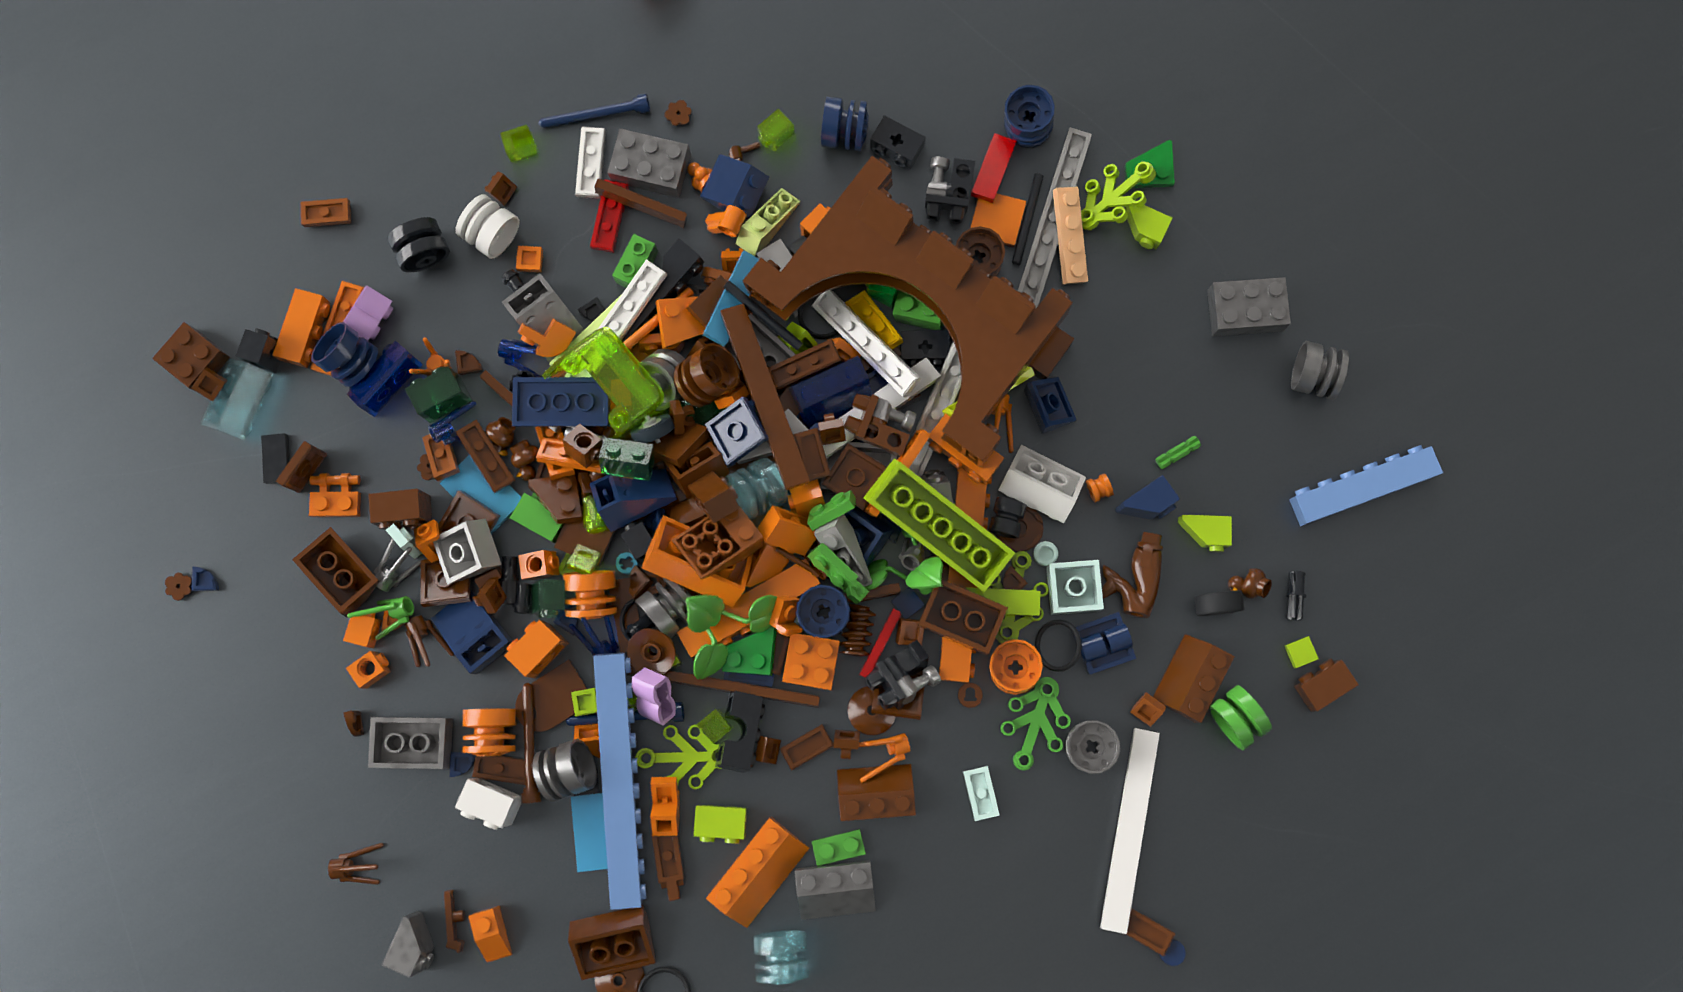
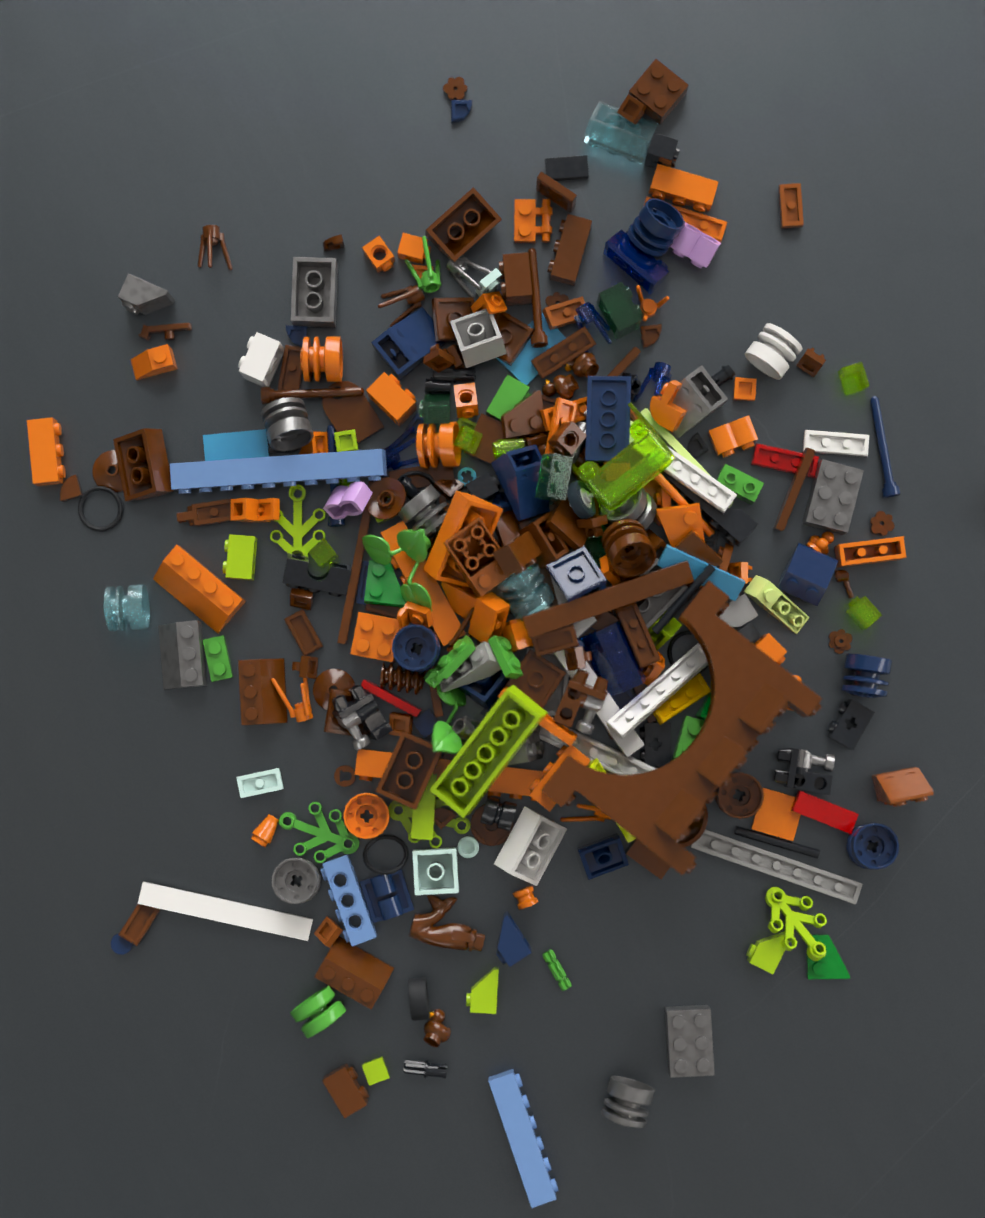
camera: 90 degrees right, 5 degrees up
black wheel [387,217,450,273] -> none
orange piece [705,205,747,237] -> none
light nougat plate [1053,187,1088,284] -> none
none -> orange cone [251,814,279,848]
none -> medium blue brick [320,854,378,946]
none -> reddish brown piece [528,248,548,348]
none -> reddish brown brick [547,214,592,286]
none -> orange brick [708,415,758,458]
none -> reddish brown plant [828,629,853,654]
none -> orange brick [834,536,906,568]
none -> dark orange slope [872,767,934,807]

